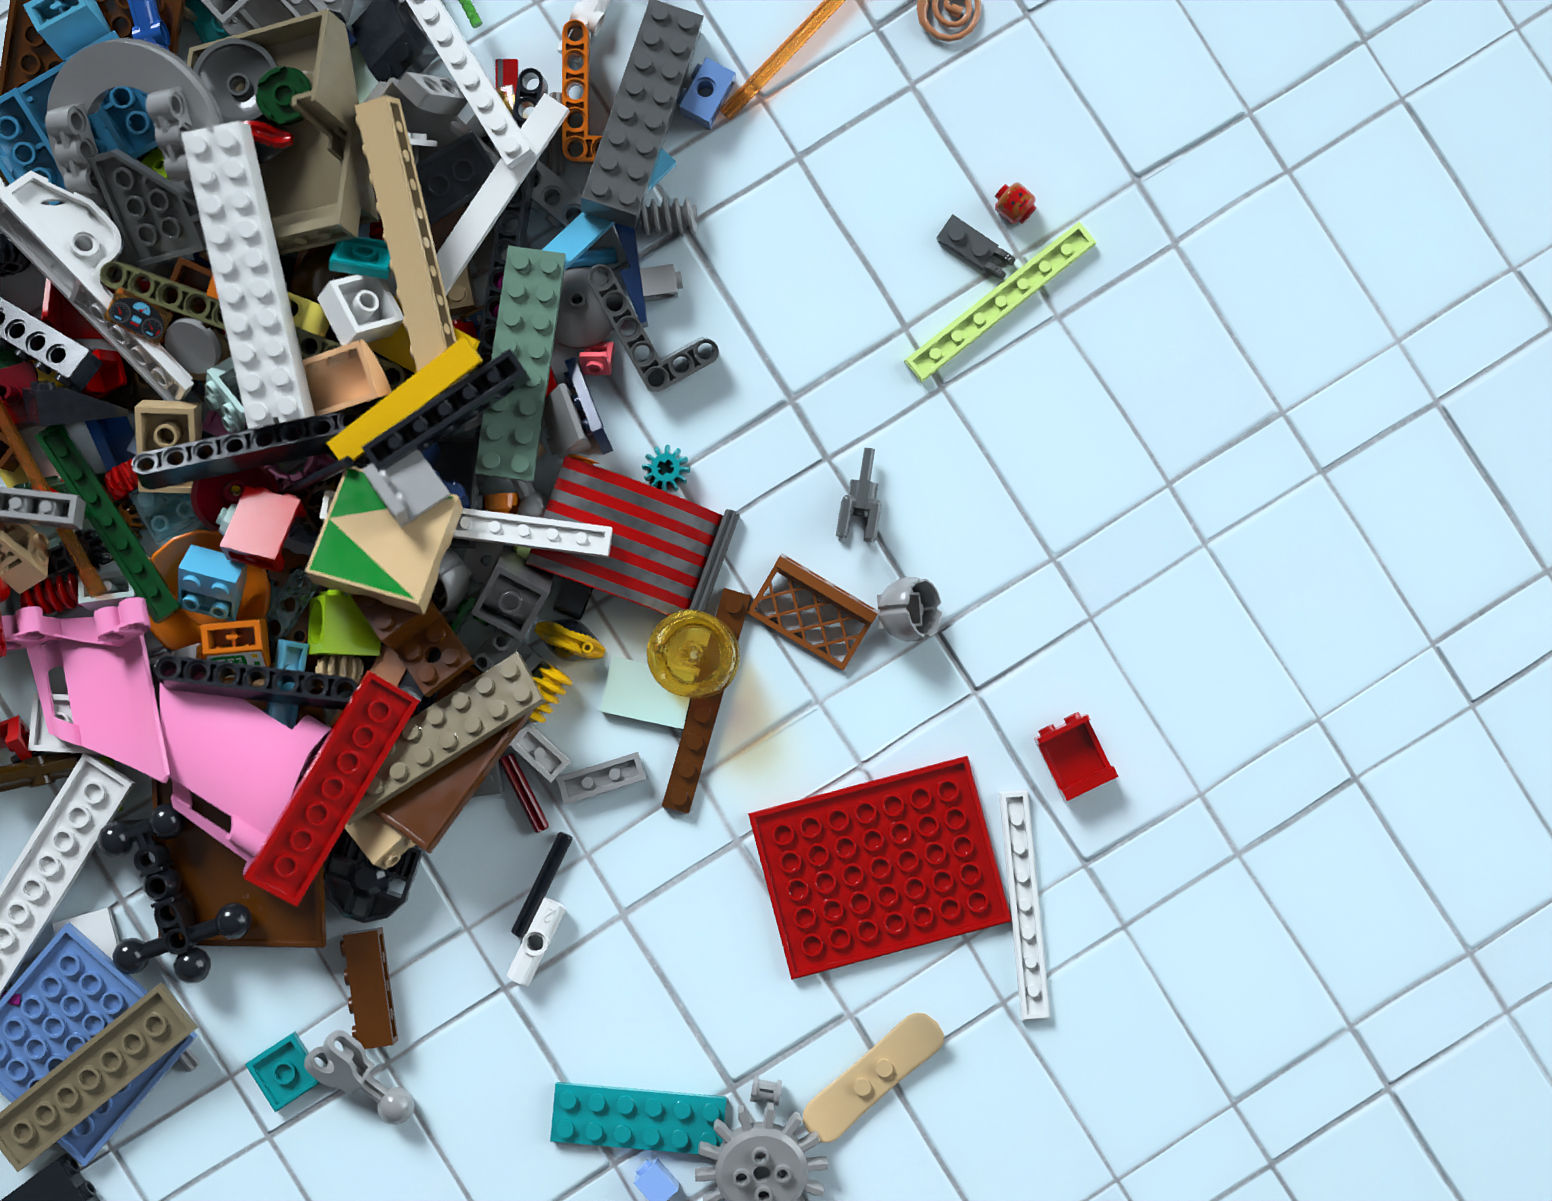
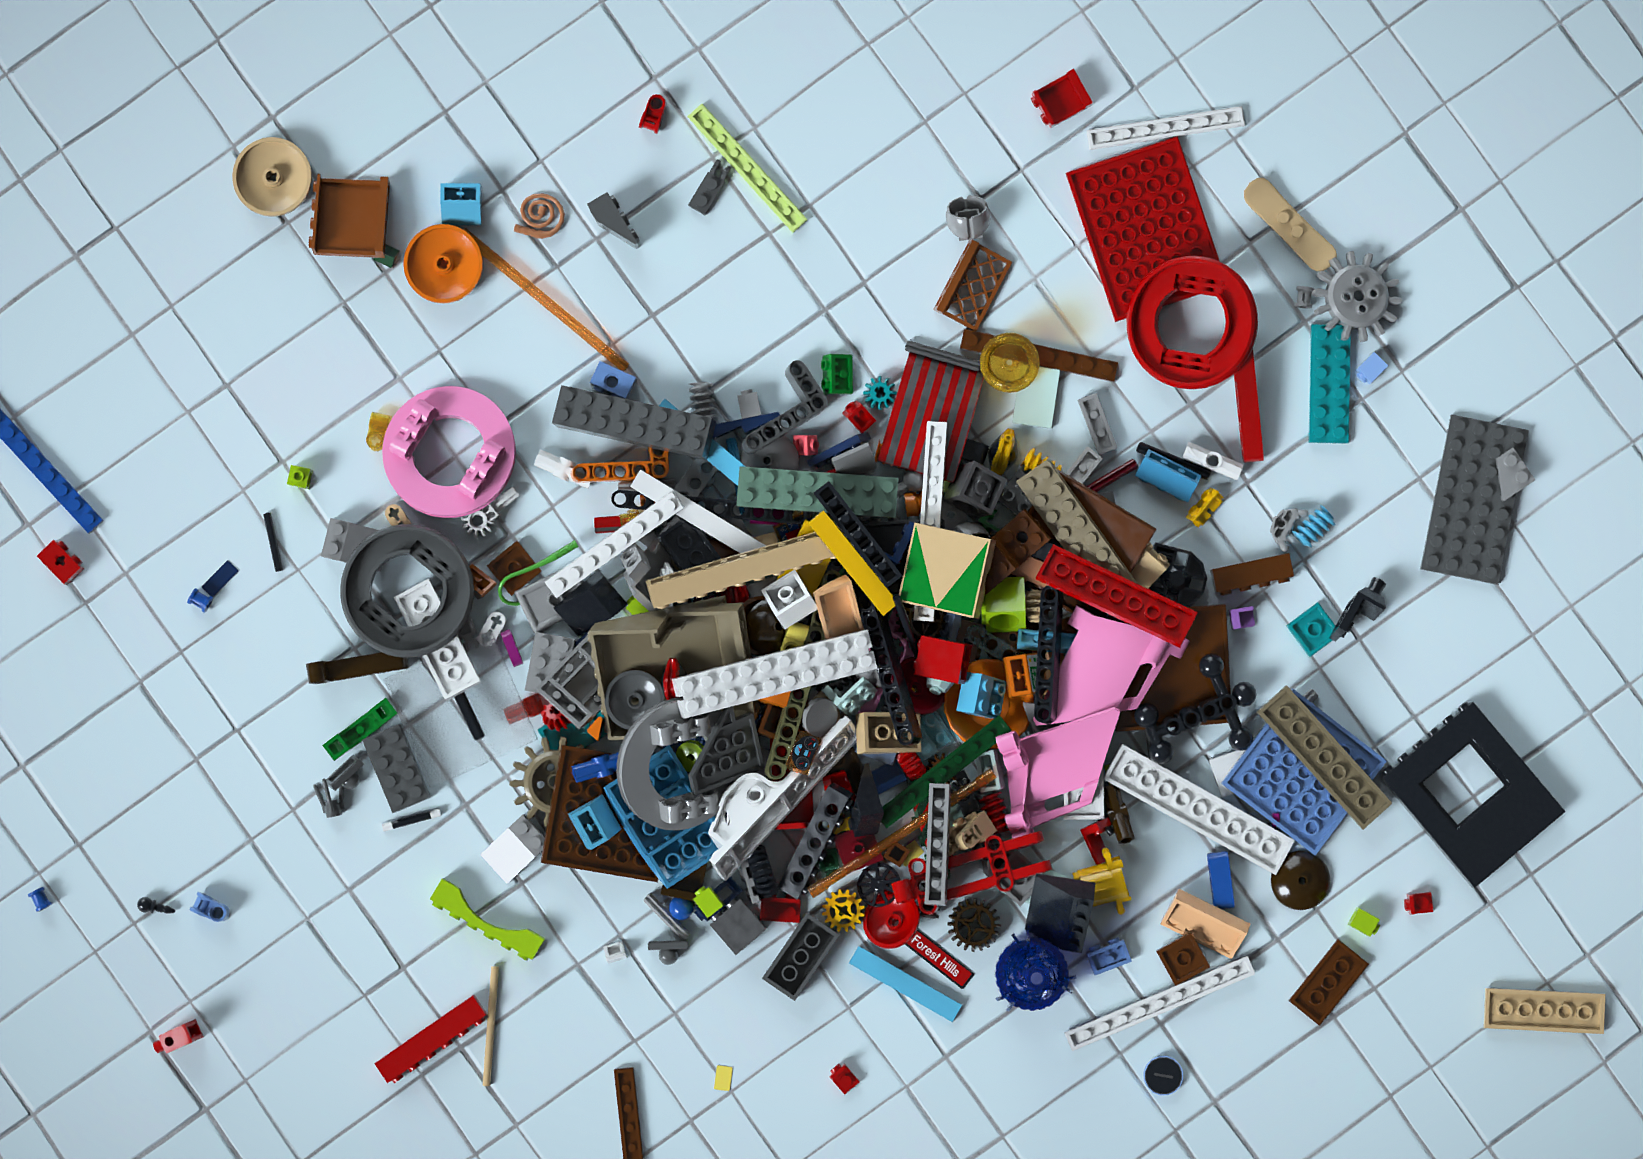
camera: 90 degrees left, 0 degrees up
dark green tile [255,66,312,125] -> none
light grey piece [304,1030,414,1125] -> none
teal tile [329,237,391,280] -> none
light grey bracket [362,450,450,528] -> none
dark grey plant [836,448,882,542] -> none
red head [994,182,1037,225] -> none
none -> dark grey slope [587,192,640,249]
none -> orange slope [587,717,604,741]
none -> red piece [638,94,667,134]
none -> green bracket [821,354,853,395]
none -> red bracket [842,400,876,433]
none -> red piece [1127,256,1258,389]
none -> dark azure brick [1135,449,1201,502]
none -> yellow hinge [1185,487,1224,528]
none -> red beam [1224,313,1264,463]
none -> medium lavender panel [1228,606,1255,630]
none -> light grey piece [1270,508,1309,552]
none -> medium azure piece [1292,505,1336,547]
none -> black plate [1329,577,1386,642]

